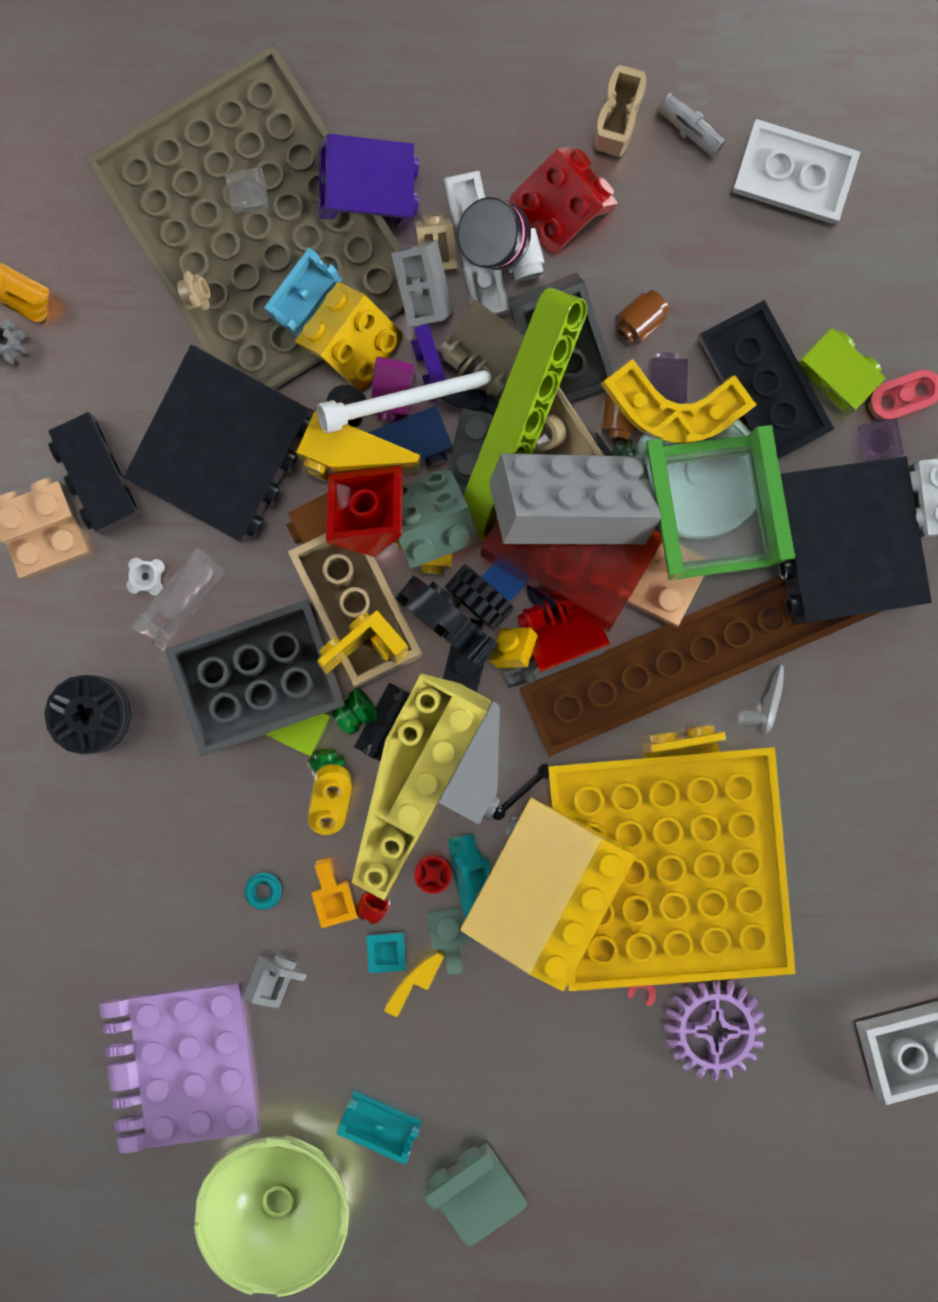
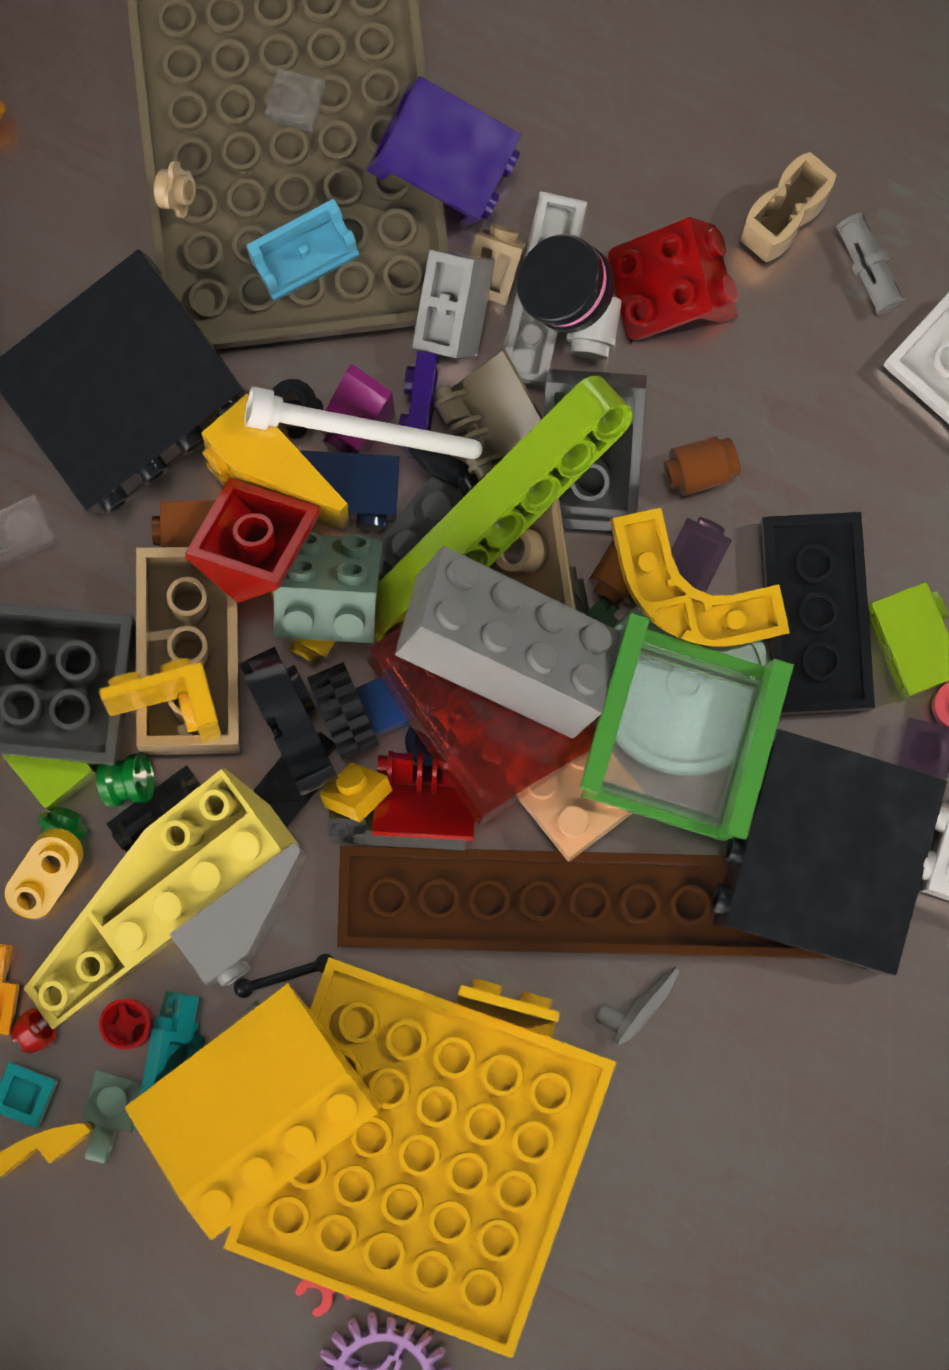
camera: 30 degrees right, 5 degrees down
yellow bracket [295,281,403,391] -> none

